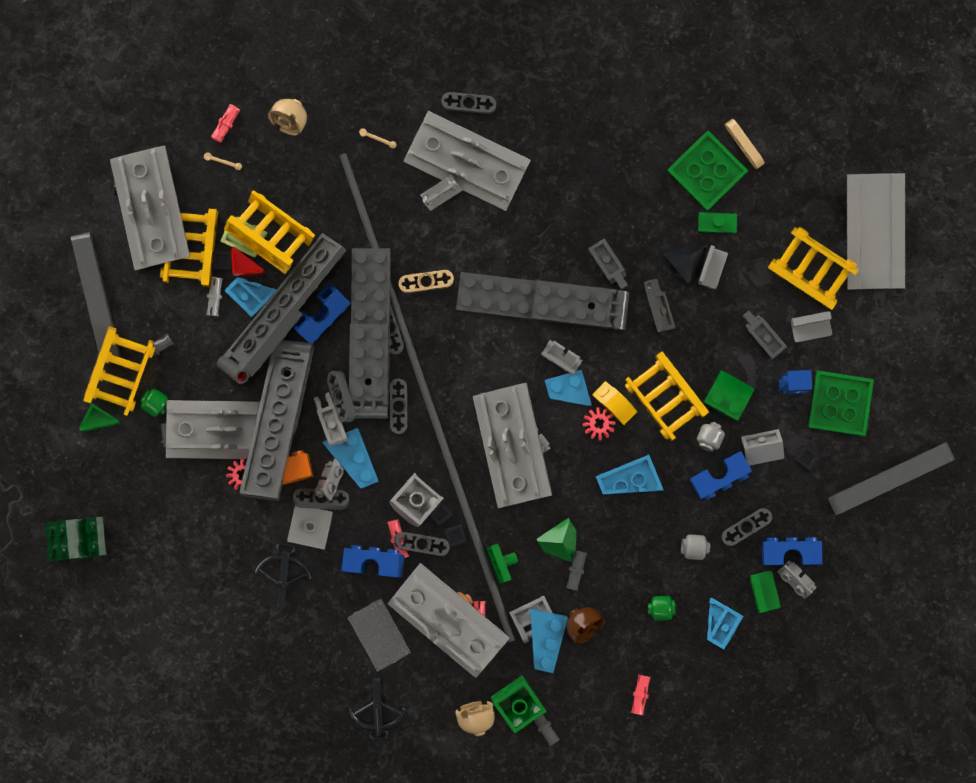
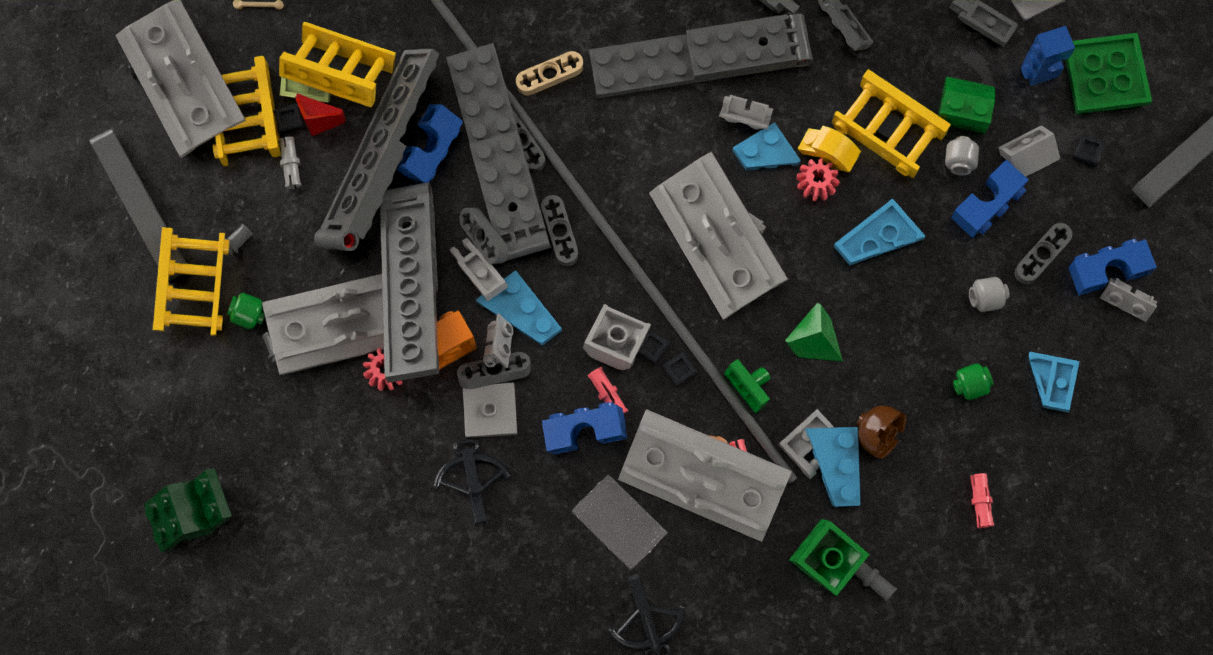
camera: 15 degrees left, 10 degrees down
green slope [79,403,120,432] -> none
dark azure wing [224,277,276,318] -> none
dark grey beam [394,532,450,556] -> none
tan cylinder [456,701,495,736] -> none
dark grey pin [566,550,587,591] -> none
green panel [749,571,781,613] -> none

